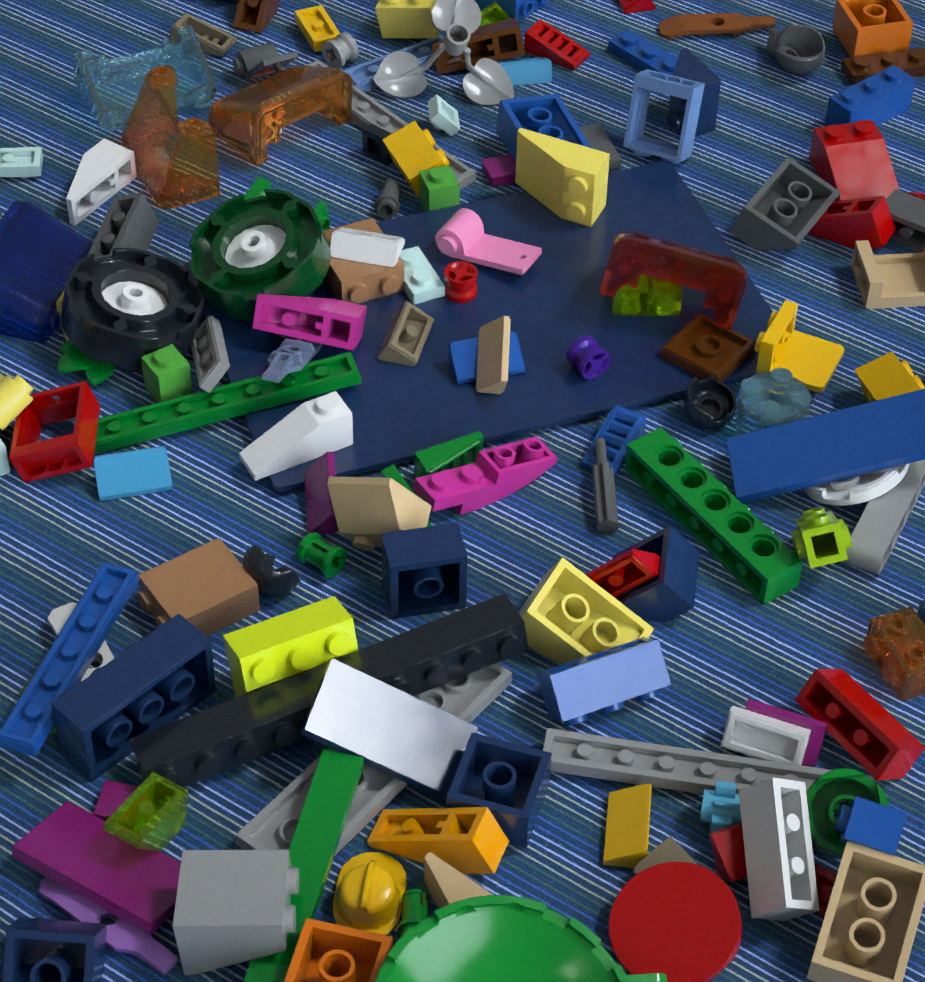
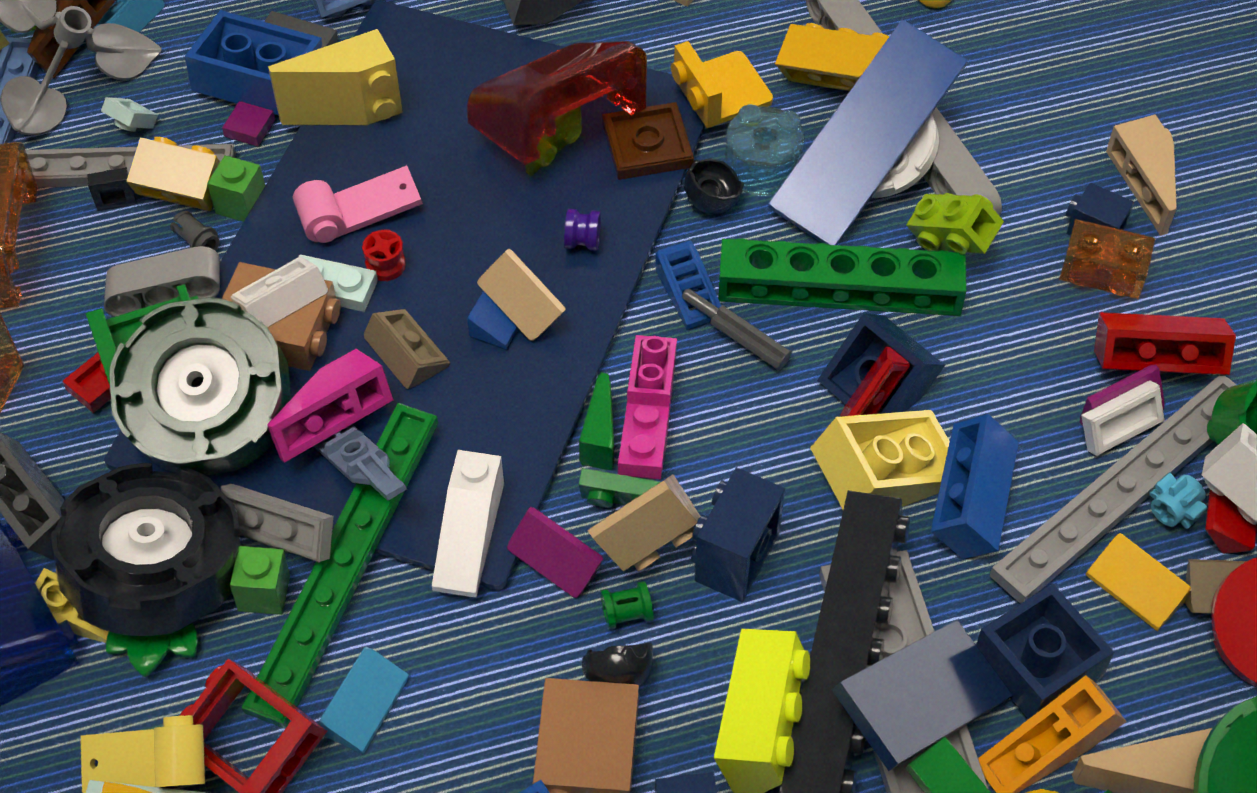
camera: 50 degrees left, 10 degrees up
none -> light grey beam [104,246,220,317]

